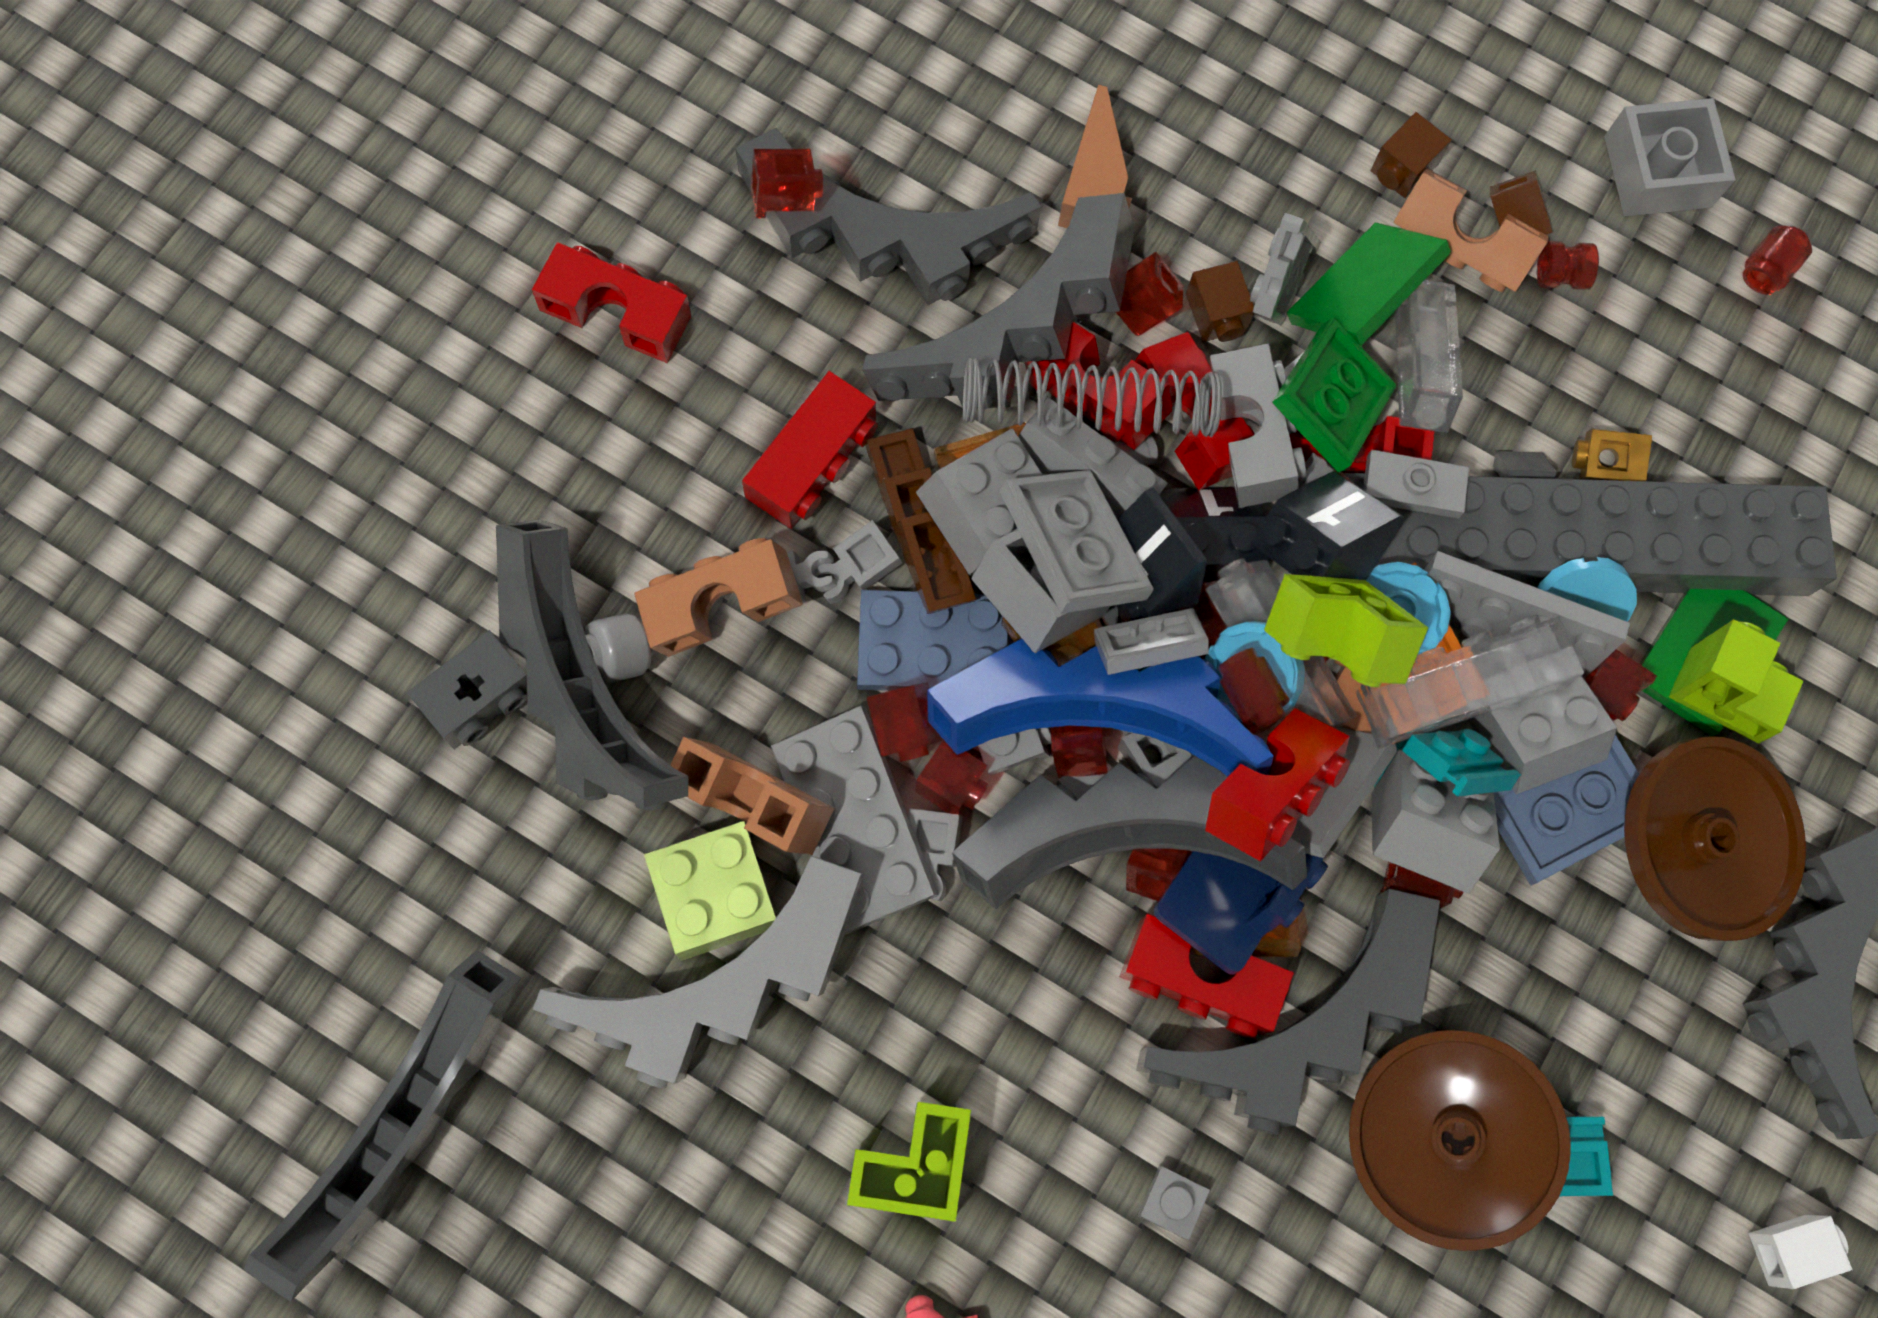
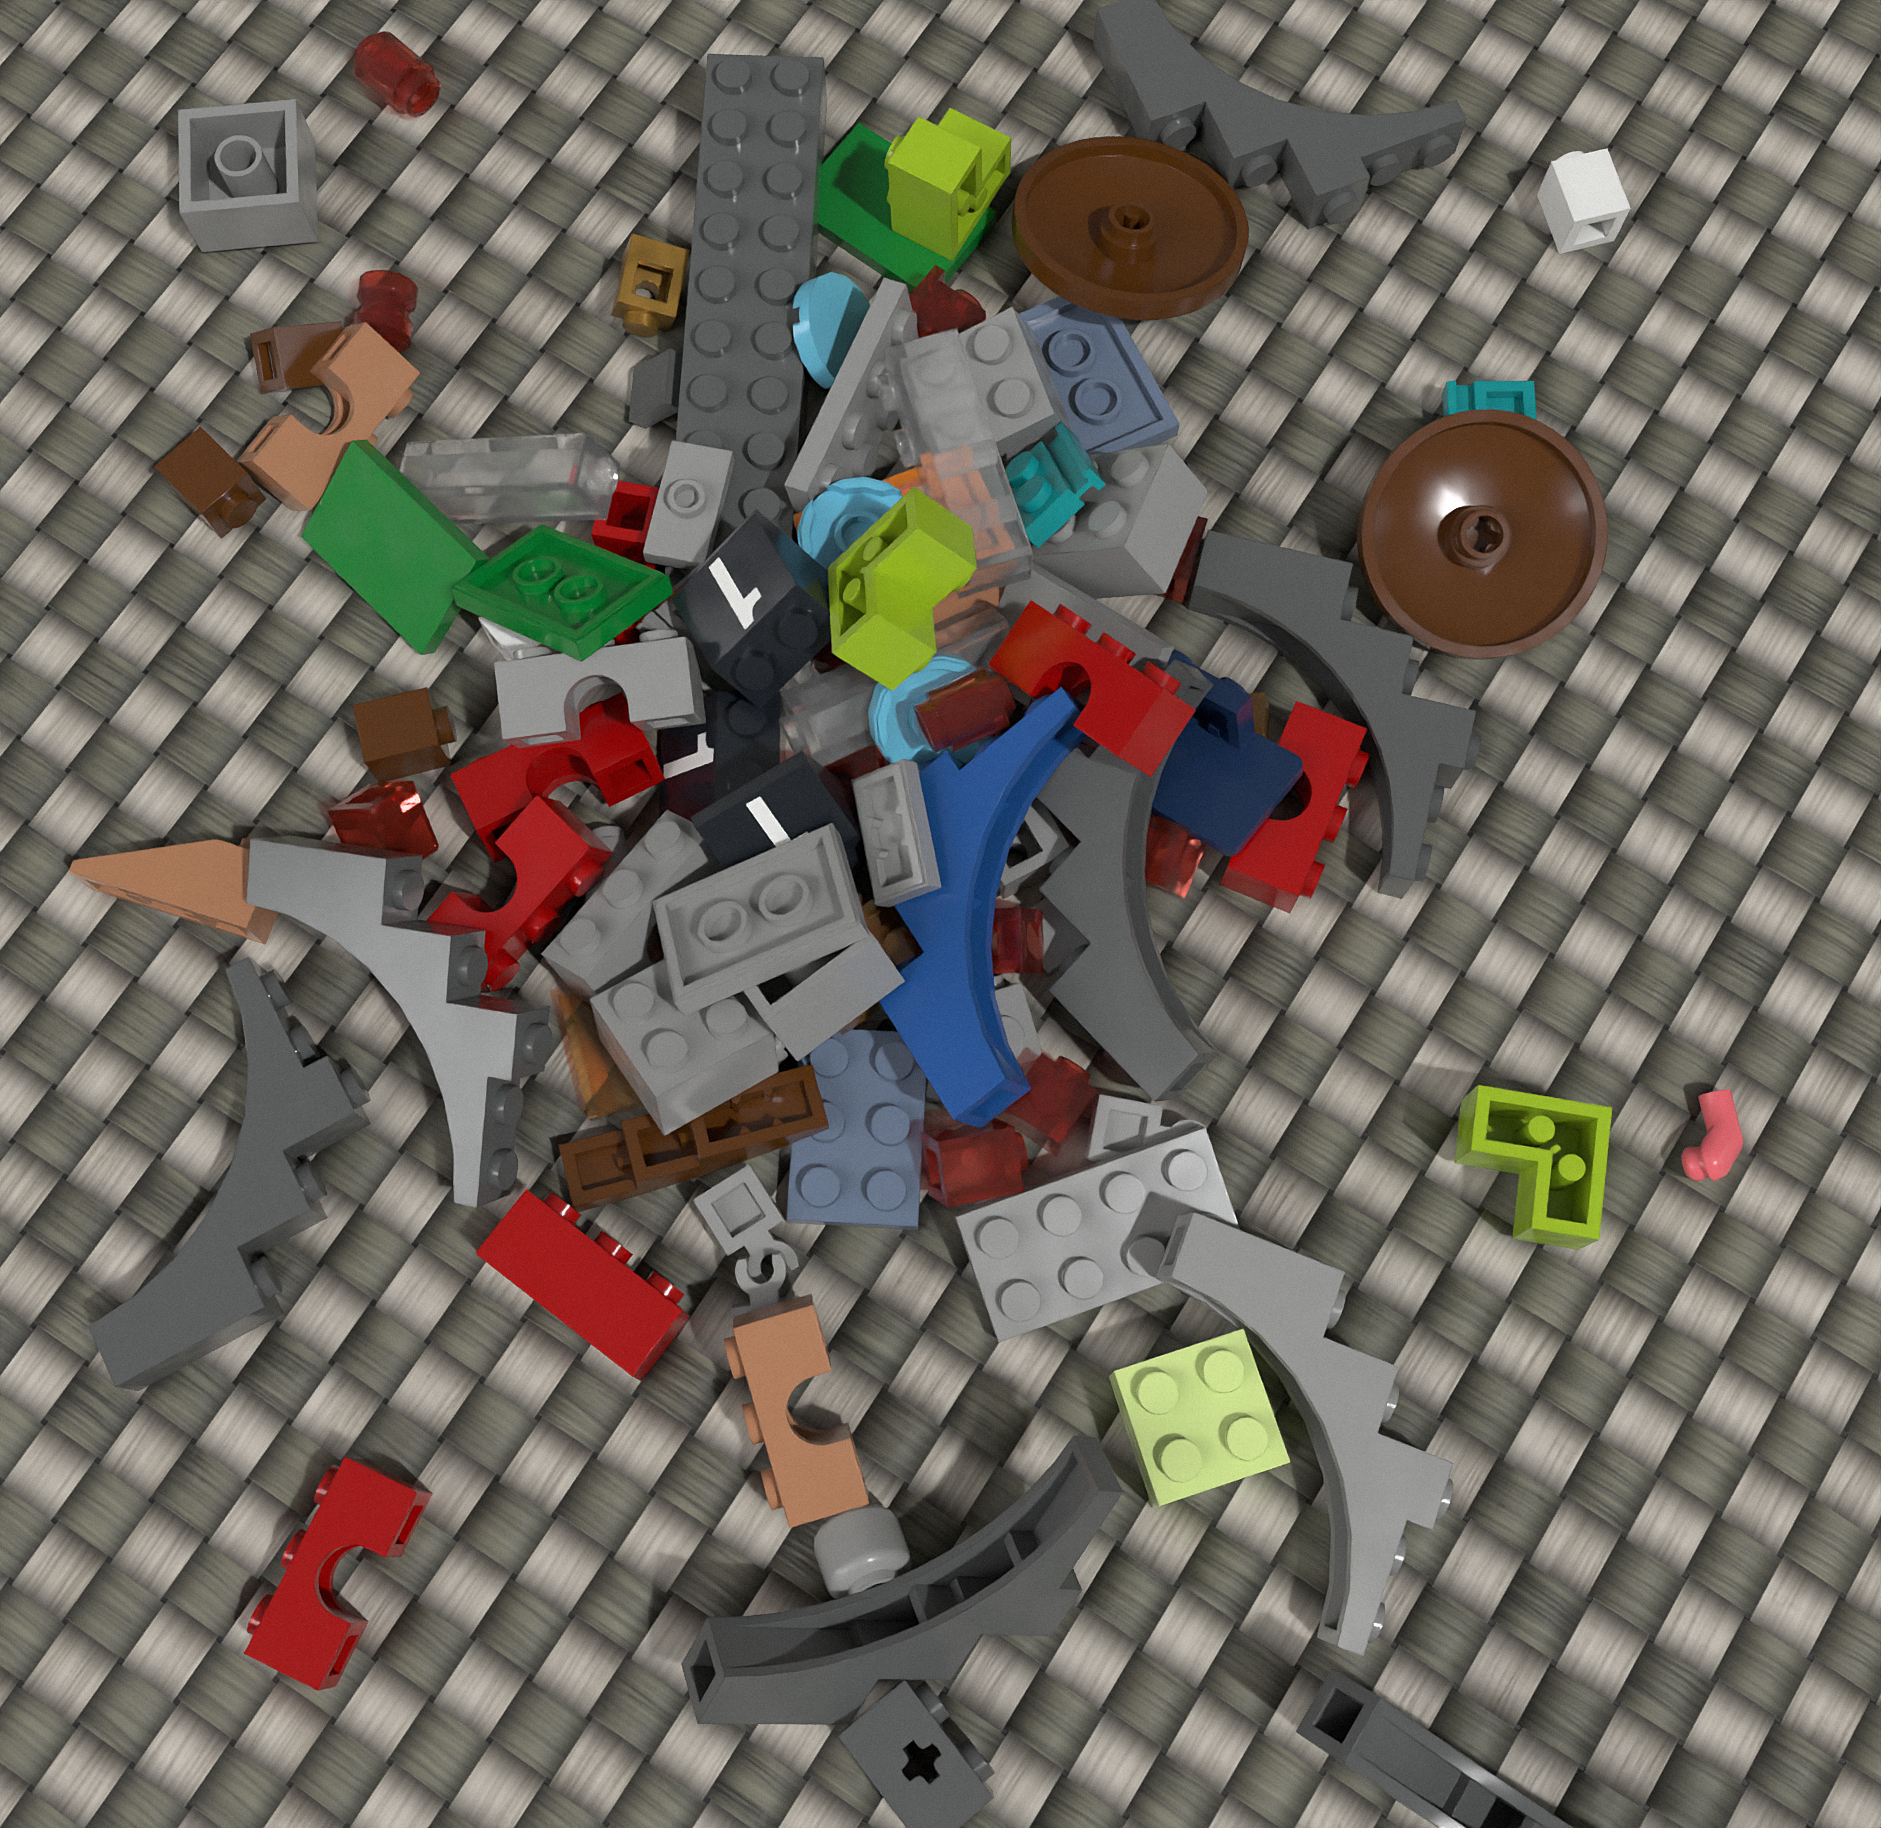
camera: 80 degrees left, 0 degrees up
nougat arch [670,737,835,855] -> none
clear red brick [751,149,823,218] -> none
light grey piece [963,358,1222,437] -> none
light grey plate [1138,1166,1210,1240] -> none
light grey wing [1250,213,1321,326] -> none

